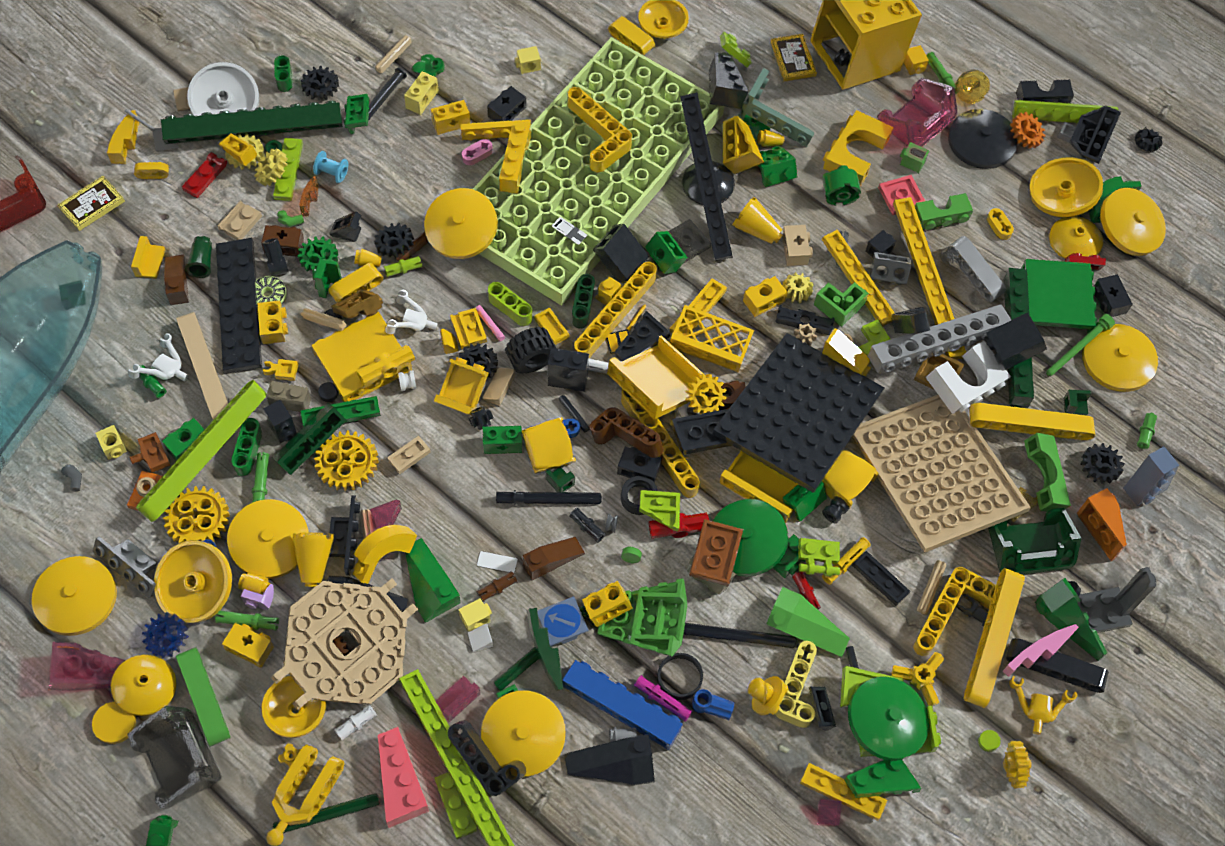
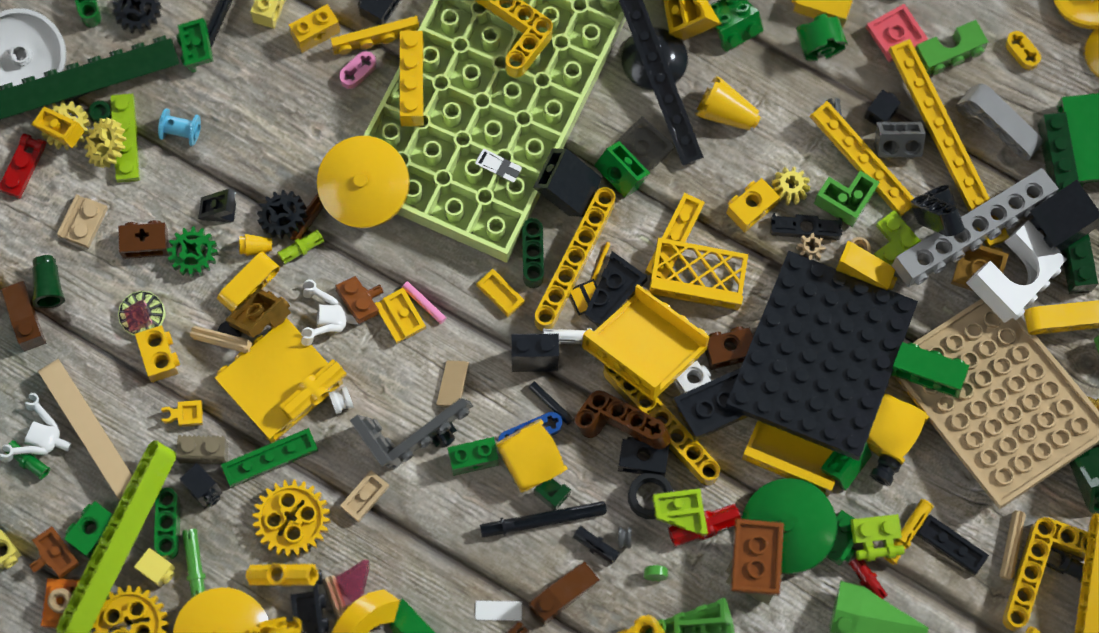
camera: 10 degrees left, 10 degrees up
black plate [216,237,262,374] -> none
black piece [262,238,289,276] -> none
dark green brick [272,403,346,475] -> none
bright green arm [277,210,304,227] -> none
clear orange slope [299,176,319,216] -> none
green bracket [312,259,342,298] -> none
black tile [318,382,338,402] -> none
yellow panel [434,357,489,415] -> none
yellow slope [440,329,459,354] -> none
black gear [459,343,498,378] -> none
lime beam [488,282,532,326] -> none
black tyre [505,327,556,374] -> none
yellow brick [595,277,621,305] -> none
yellow gear [685,374,727,414] -> none
tan brick [782,225,813,266] -> none
none -> clear pink slope [124,300,153,332]
none -> light yellow brick [134,548,175,588]
none -> yellow piece [246,563,318,587]
none -> dark orange plate [335,276,384,324]
none -> dark grey bracket [350,398,474,469]
none -> green brick [891,342,970,398]

